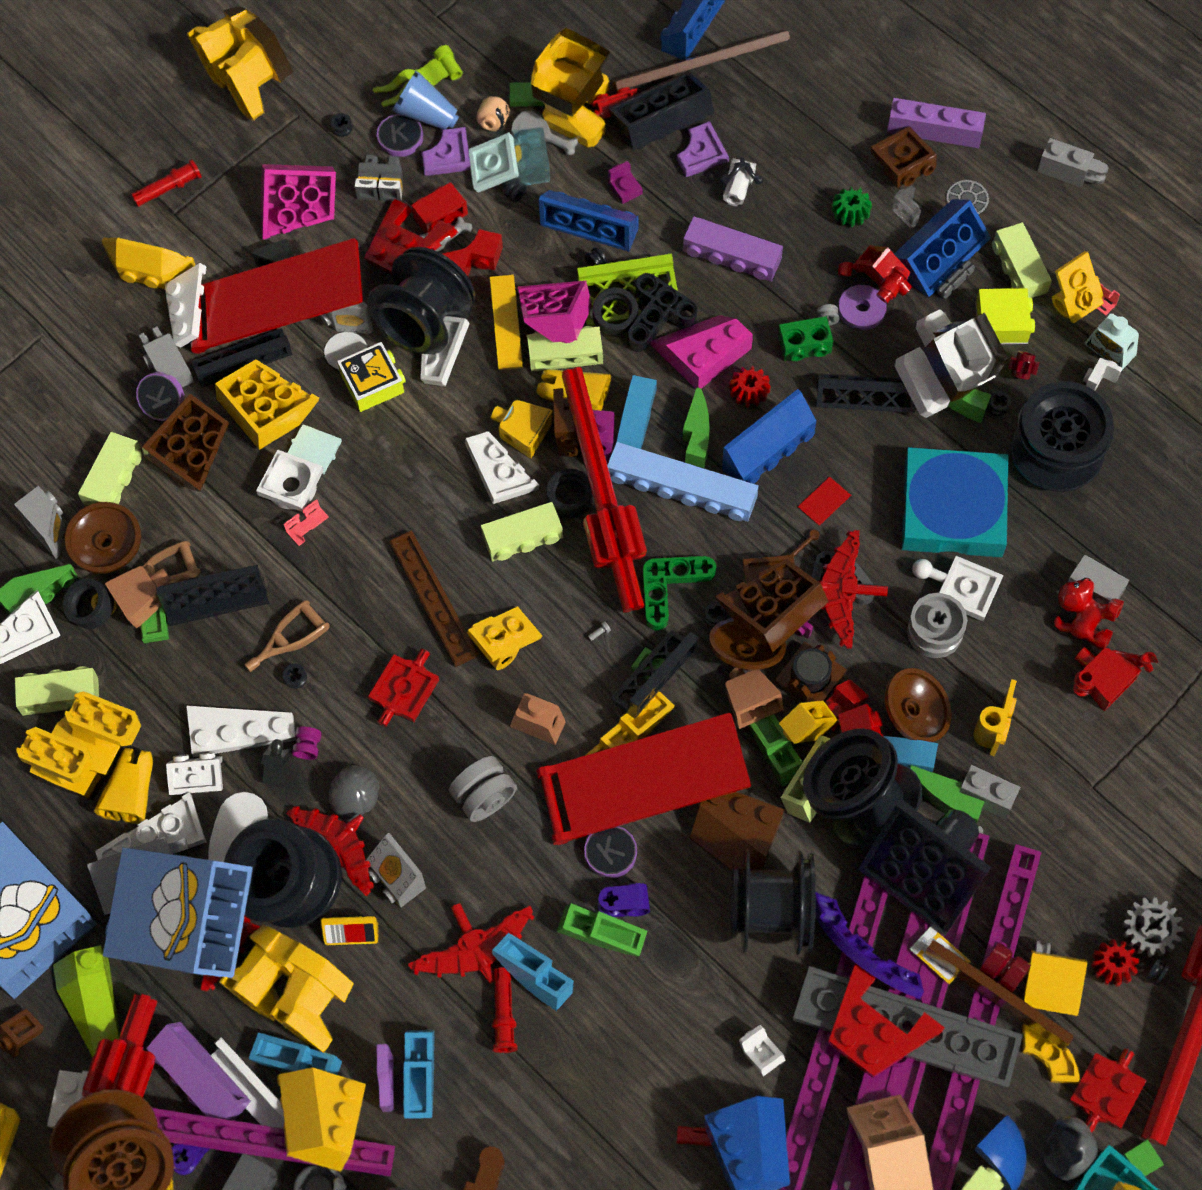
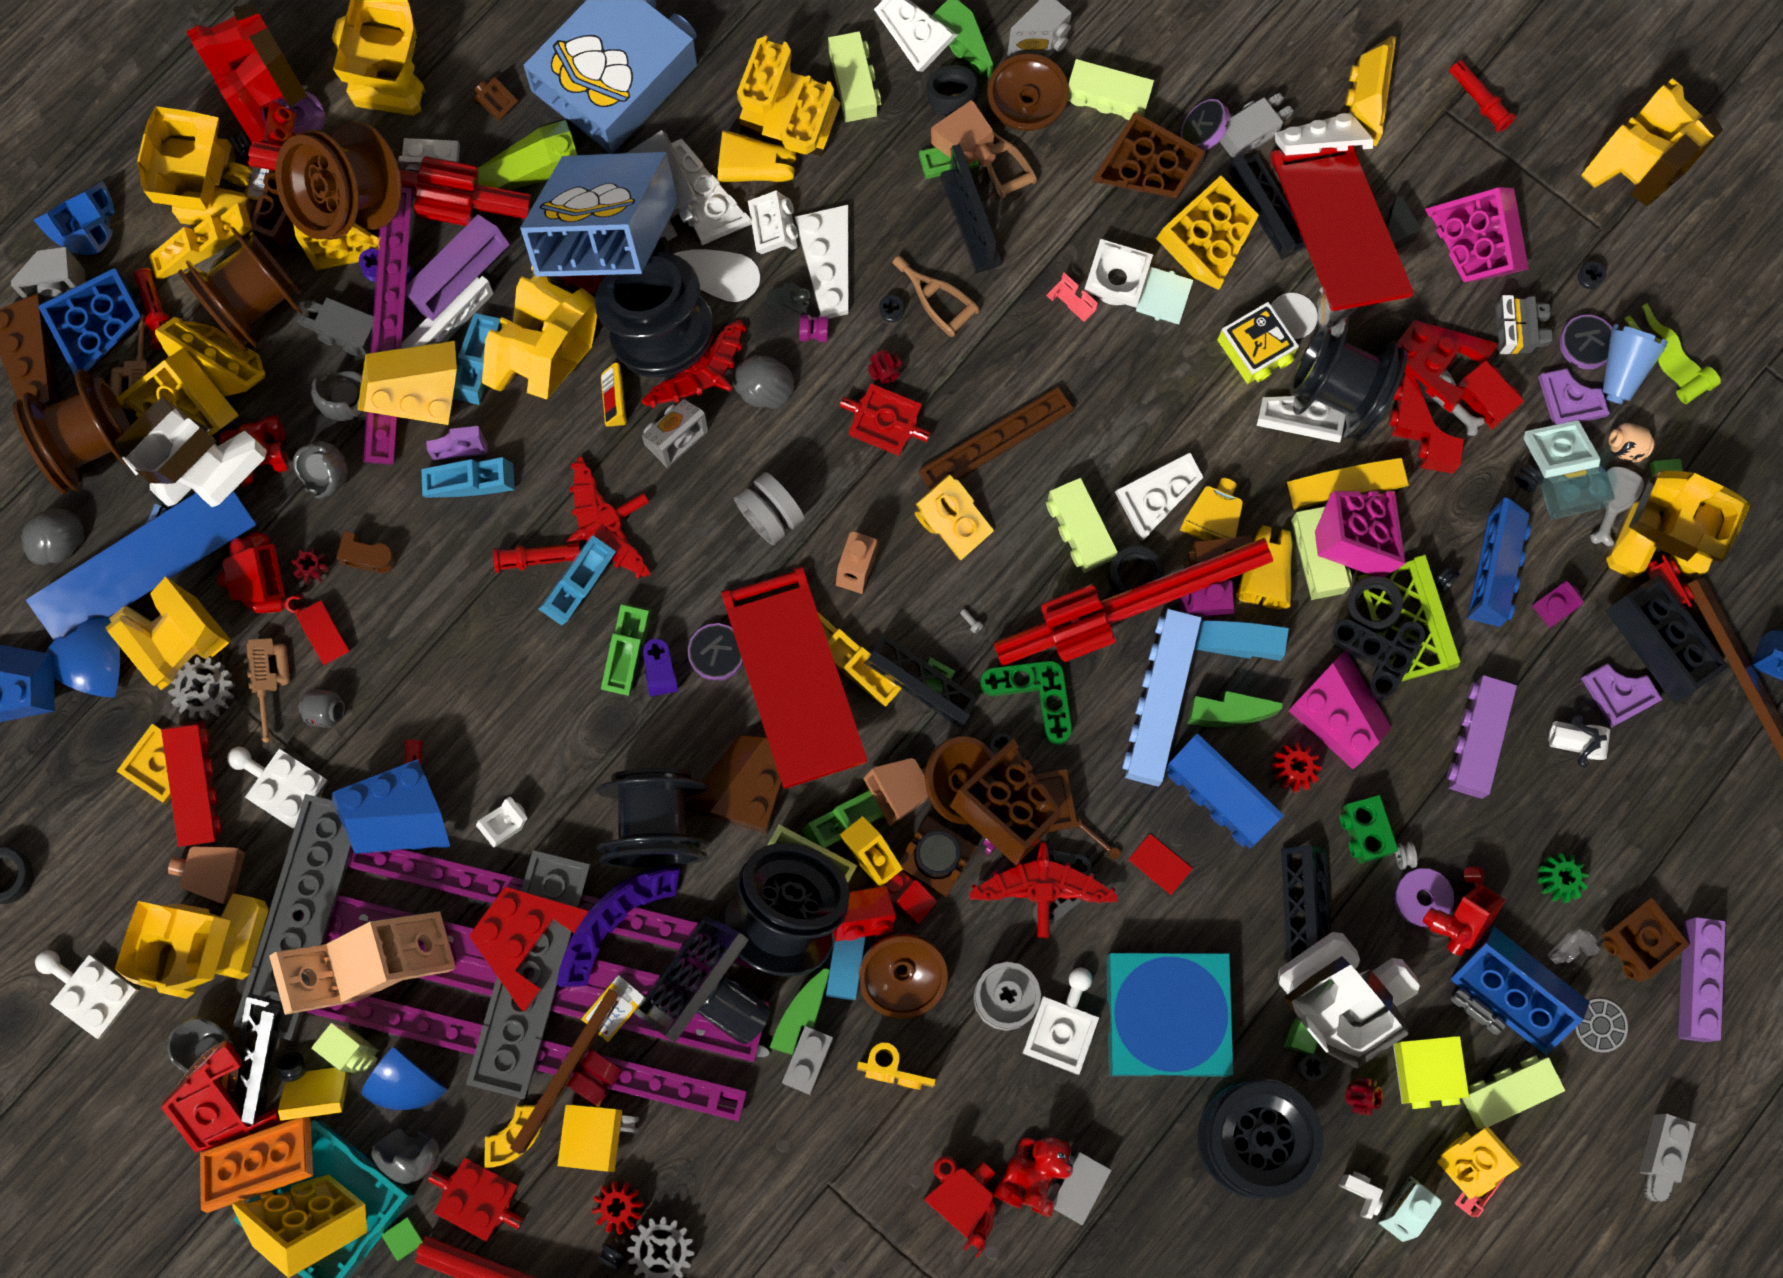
camera: 80 degrees right, 10 degrees up
none -> dark red gear [868,350,903,384]

